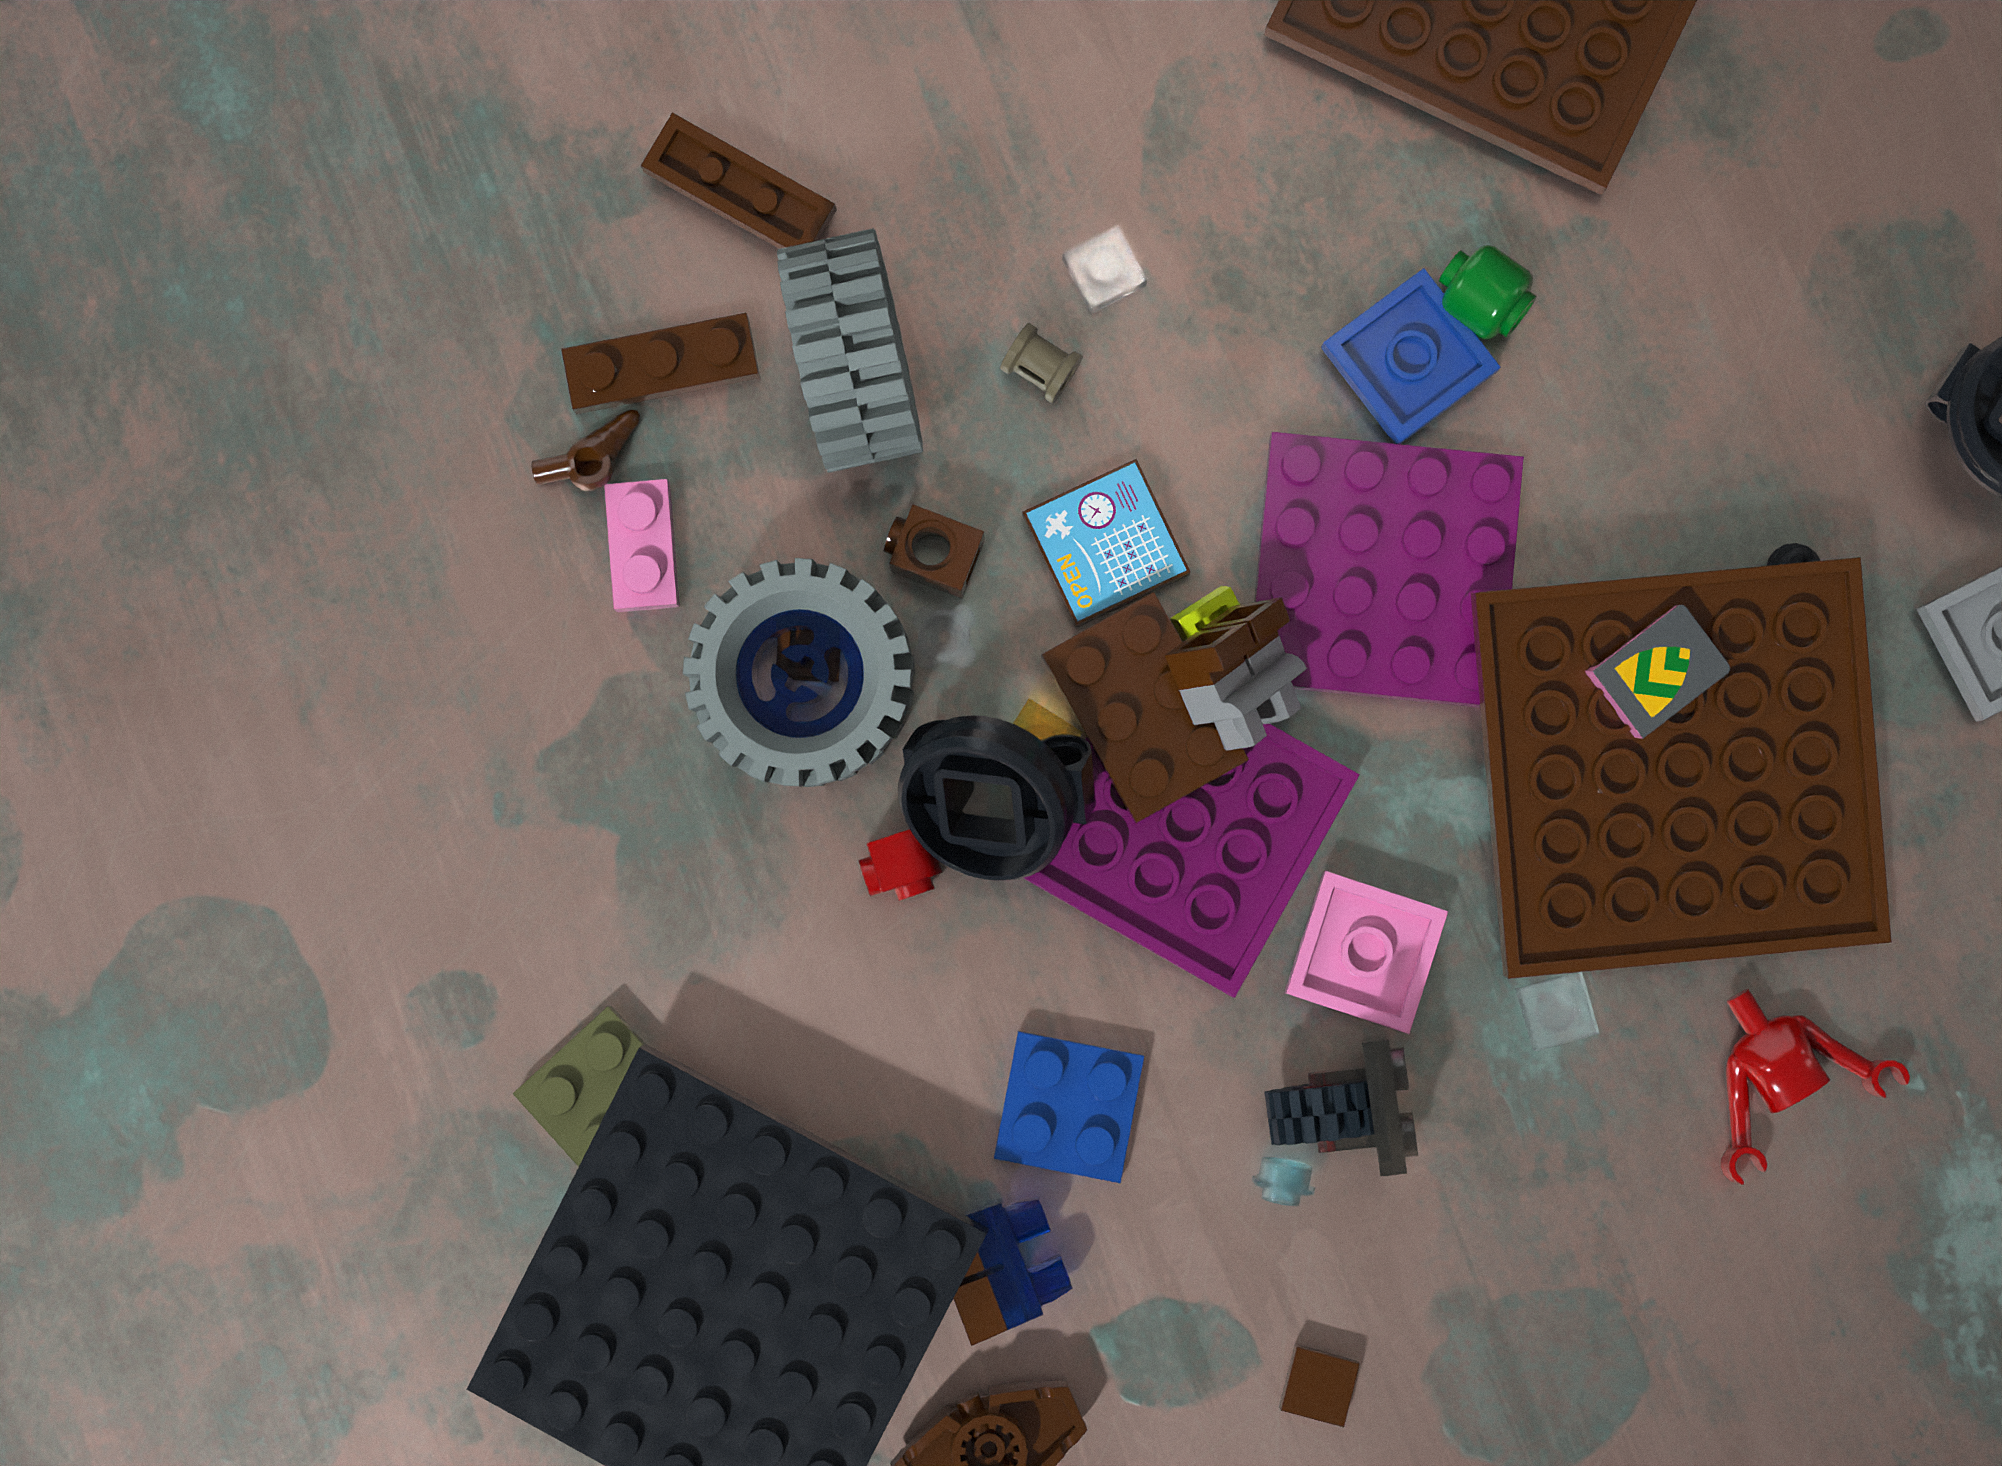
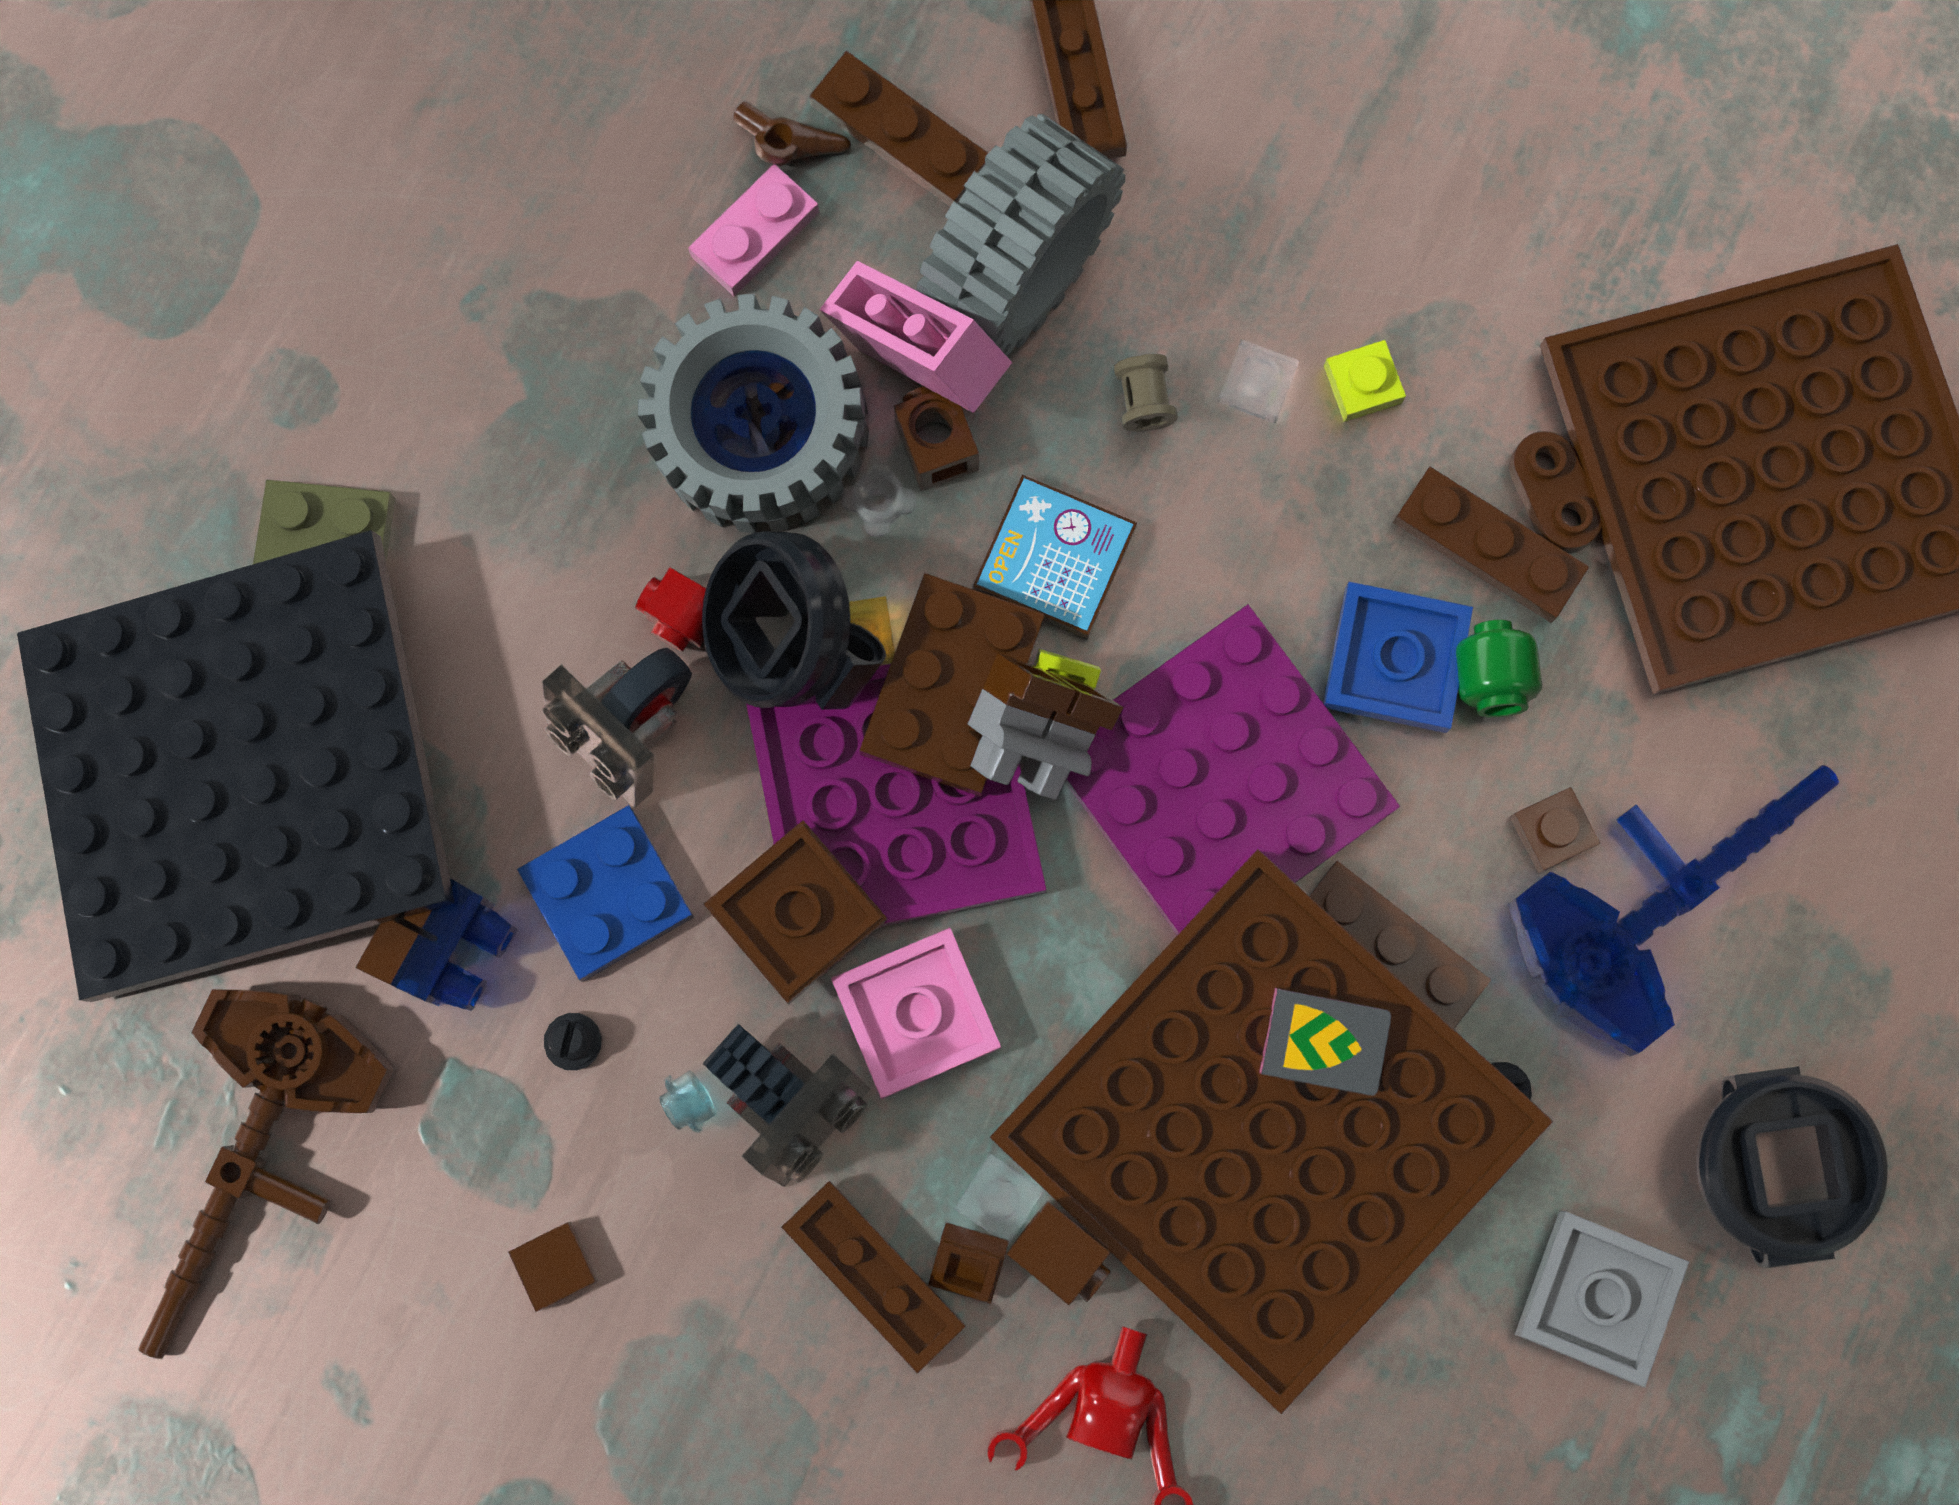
camera: 45 degrees right, 5 degrees down
none -> clear smoke plate [542,648,692,808]
none -> black piece [544,1013,602,1071]
none -> reddish brown tile [704,820,888,1005]
none -> reddish brown plate [781,1181,966,1374]
none -> bright pink brick [819,261,1012,413]
none -> reddish brown tile [928,1222,1009,1304]
none -> reddish brown brick [1006,1201,1111,1305]
none -> reddish brown plate [1309,861,1491,1029]
none -> neon yellow plate [1324,340,1406,422]
none -> reddish brown plate [1393,466,1589,623]
none -> clear blue bar [1508,765,1839,1056]
none -> reddish brown plate [1509,431,1602,554]
none -> reddish brown plate [1510,787,1601,874]

